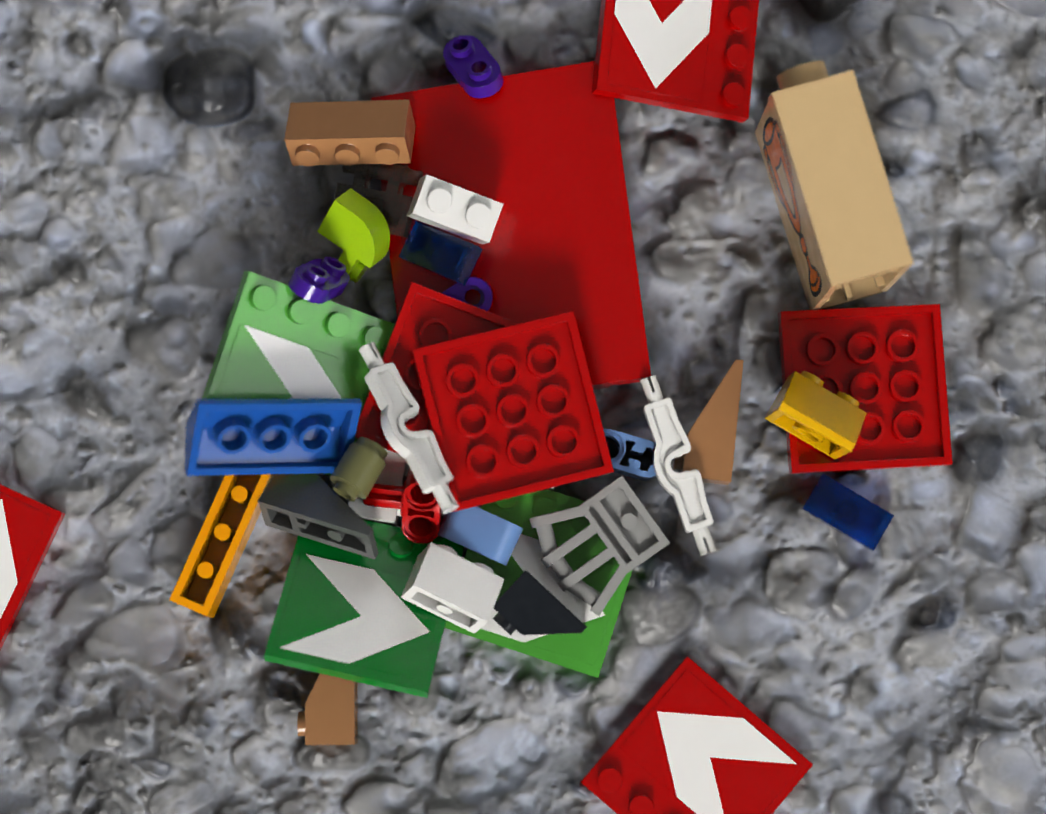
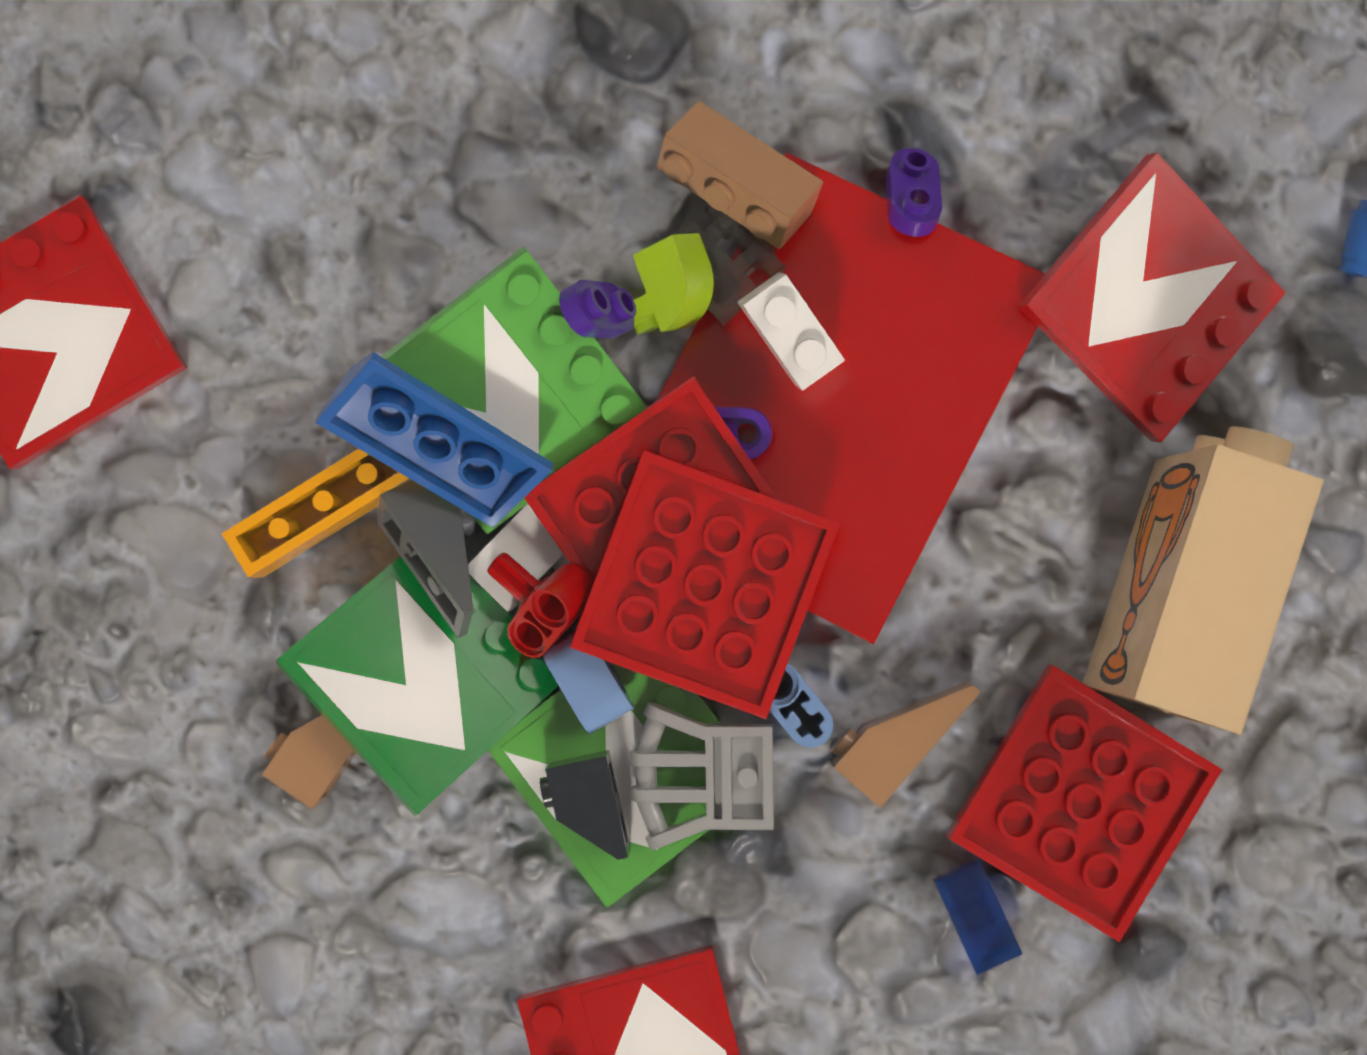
camera: 30 degrees right, 5 degrees up
olive brick [330,437,388,502] -> none
white piece [359,342,459,514] -> none
clear blue plate [399,221,483,286] -> none
white brick [401,543,505,633] -> none
white piece [640,375,717,556] -> none
yellow slope [764,371,867,459] -> none

